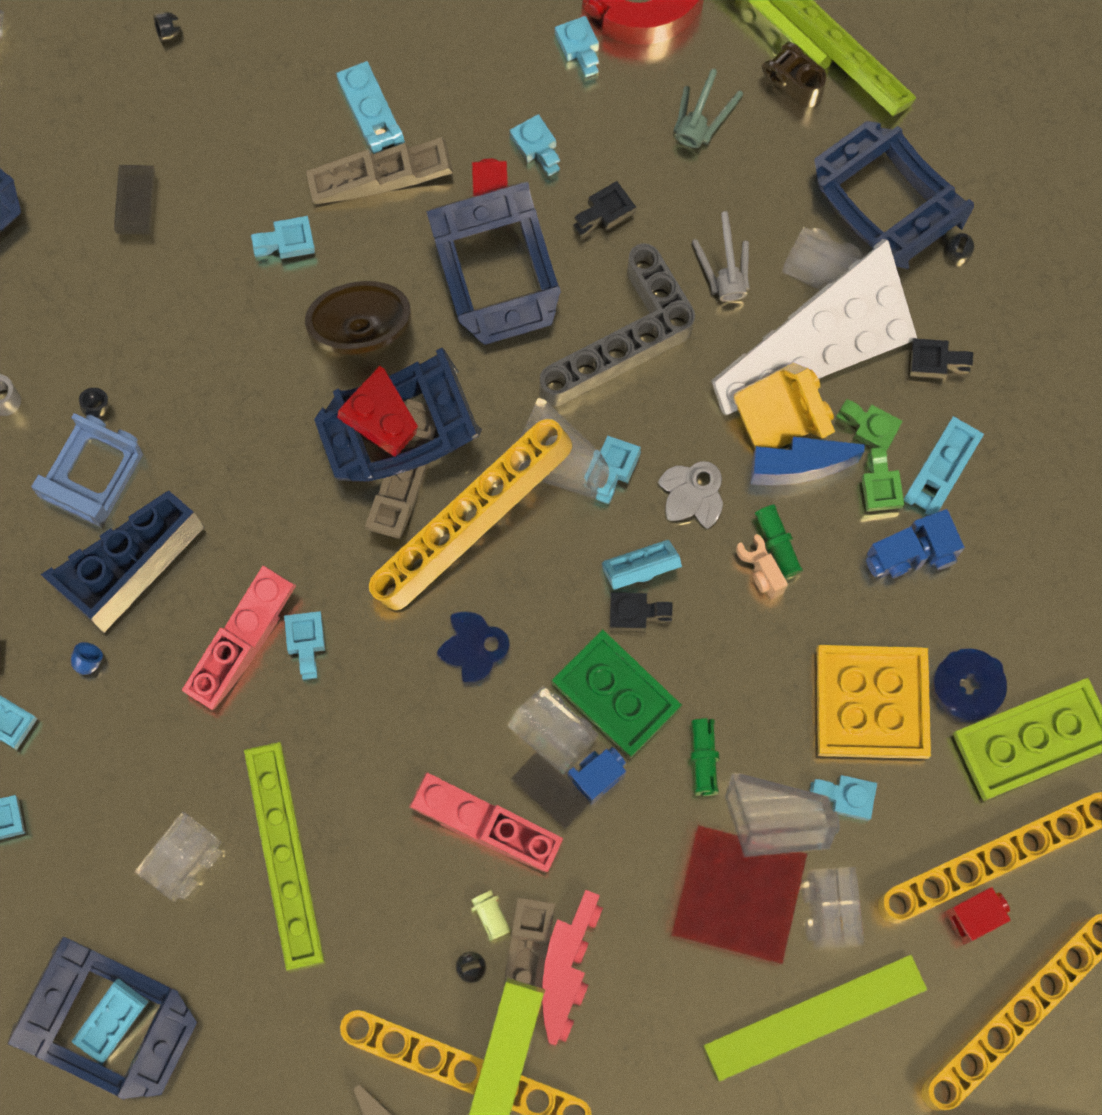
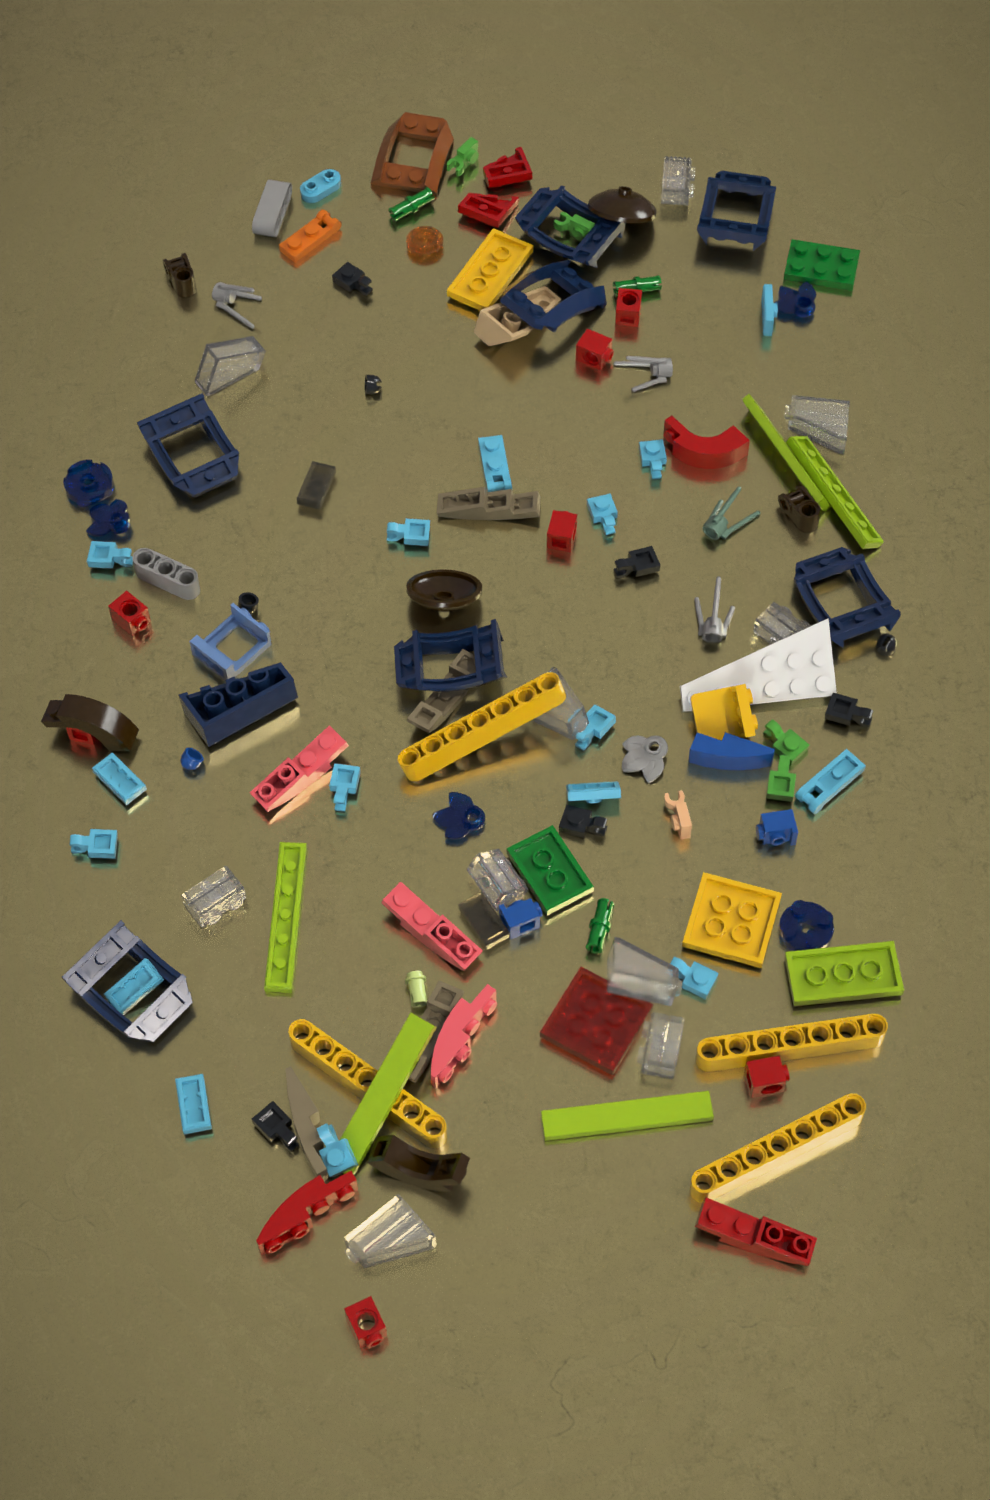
camera: 20 degrees right, 15 degrees down
red wing [337,366,418,457] -> none
dark blue wedge [426,181,561,345] -> none
black hinge [456,951,486,983] -> none
dark grey beam [539,243,695,406] -> none
green pin [754,504,803,579] -> none
blue brick [911,509,965,570] -> none

